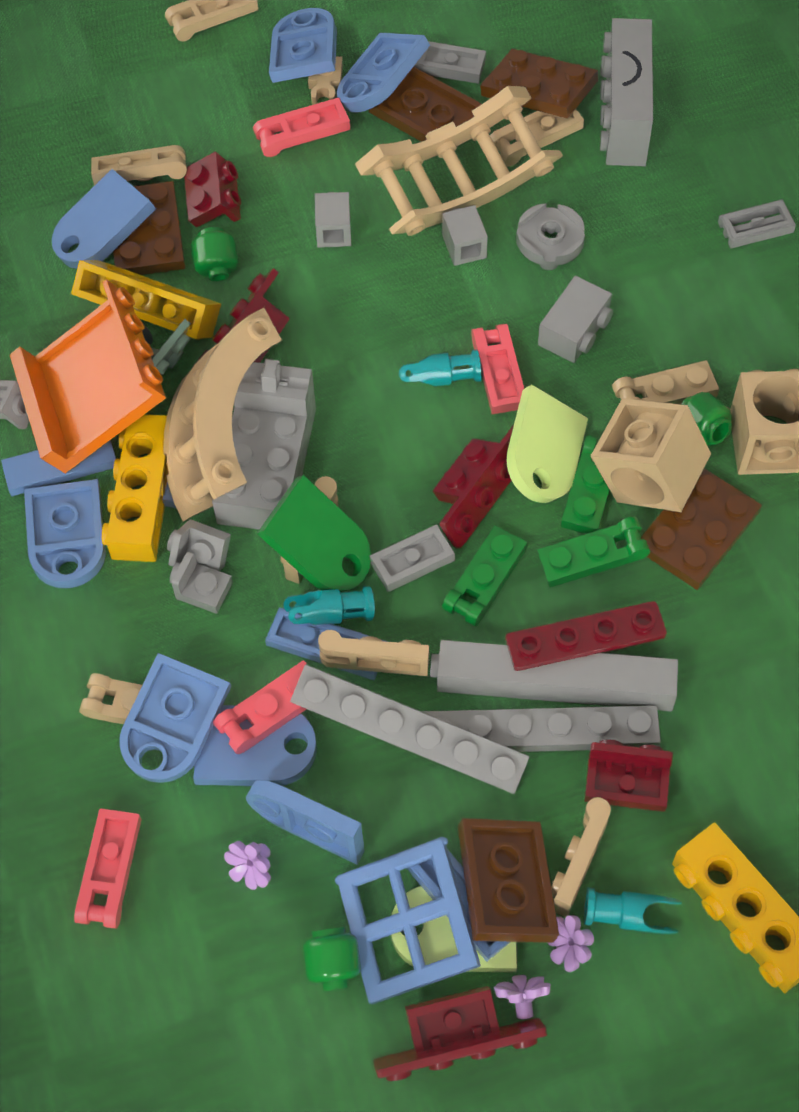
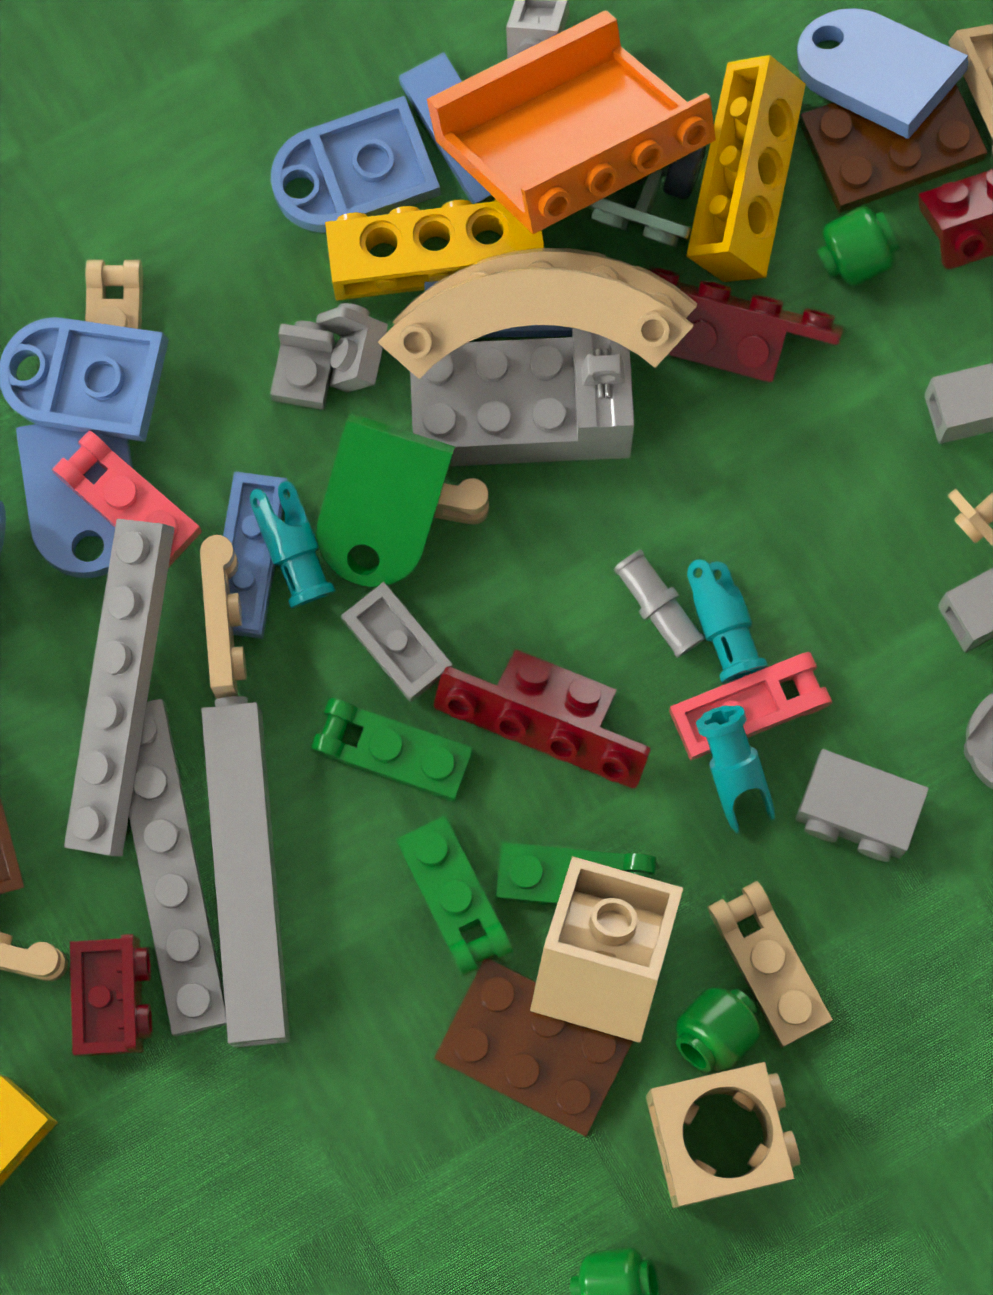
camera: 80 degrees right, 15 degrees up
dark red bracket [505,601,667,671] -> none
yellowish green tile [507,385,588,503] -> none
none -> light grey pin [614,549,705,658]
none -> teal piece [696,705,775,834]

